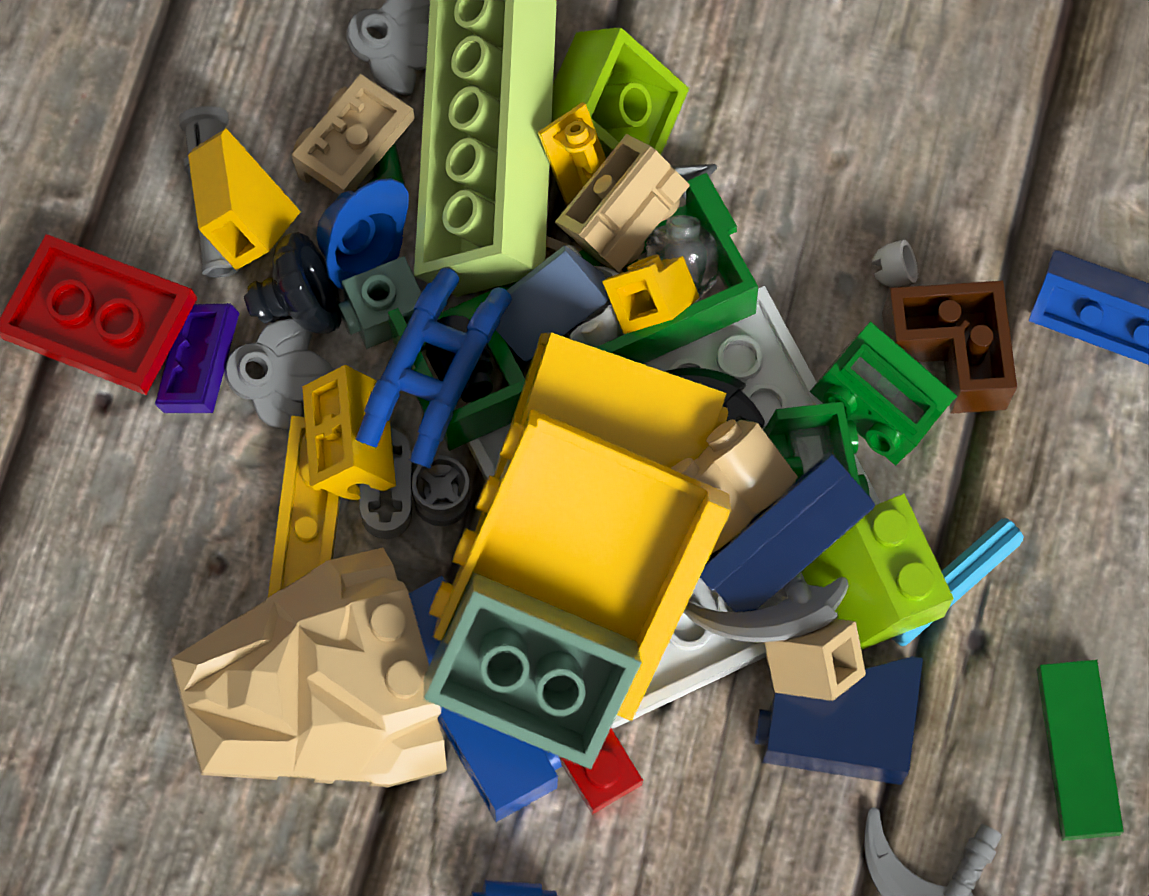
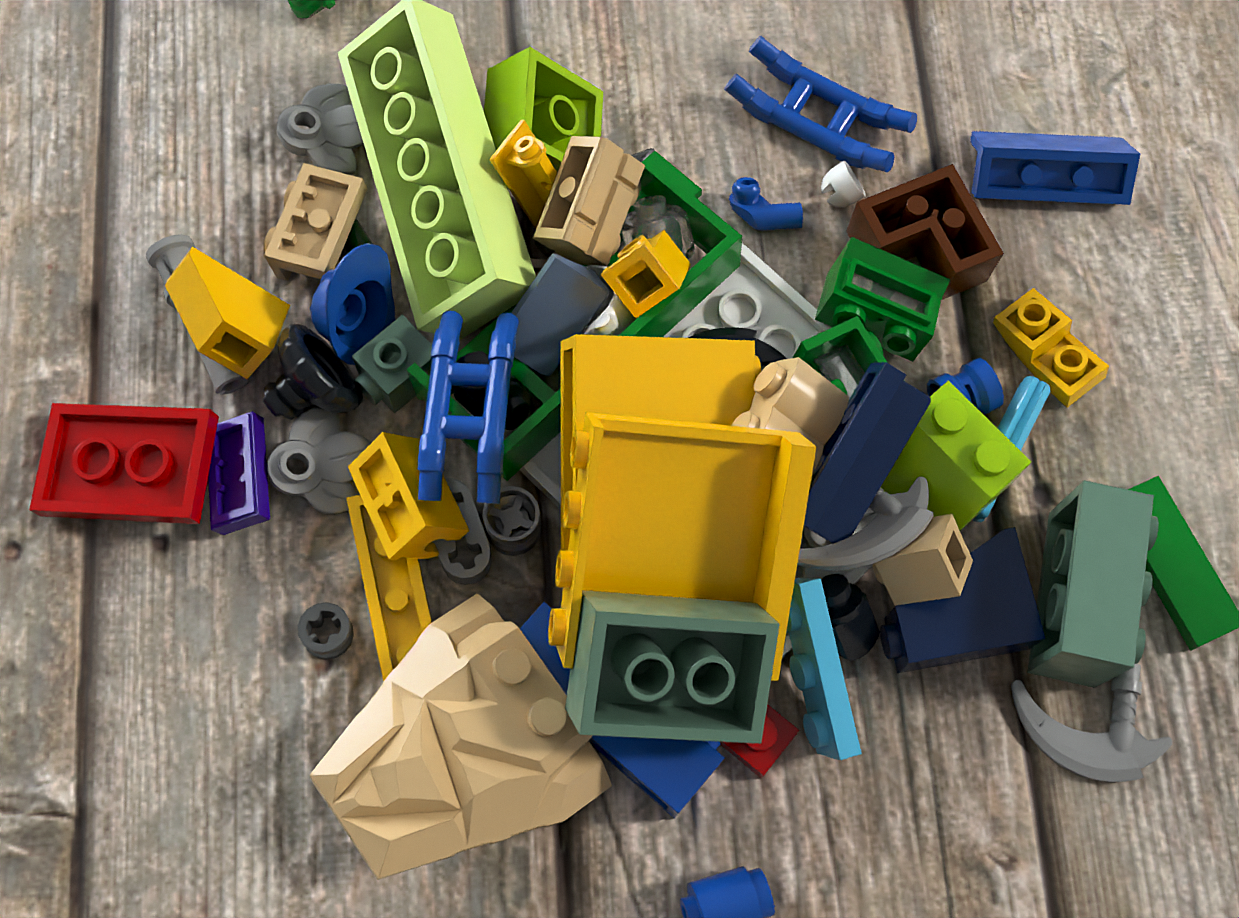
camera: 20 degrees left, 0 degrees up
none -> dark grey bush [298,602,354,660]
none -> blue piece [724,35,917,173]
none -> blue arm [729,177,803,231]
none -> medium azure plate [786,578,862,760]
none -> black arm [821,574,880,661]
none -> blue wheel [927,358,1004,414]
none -> yellow slope [993,288,1109,408]
none -> sand green brick [1027,480,1159,688]

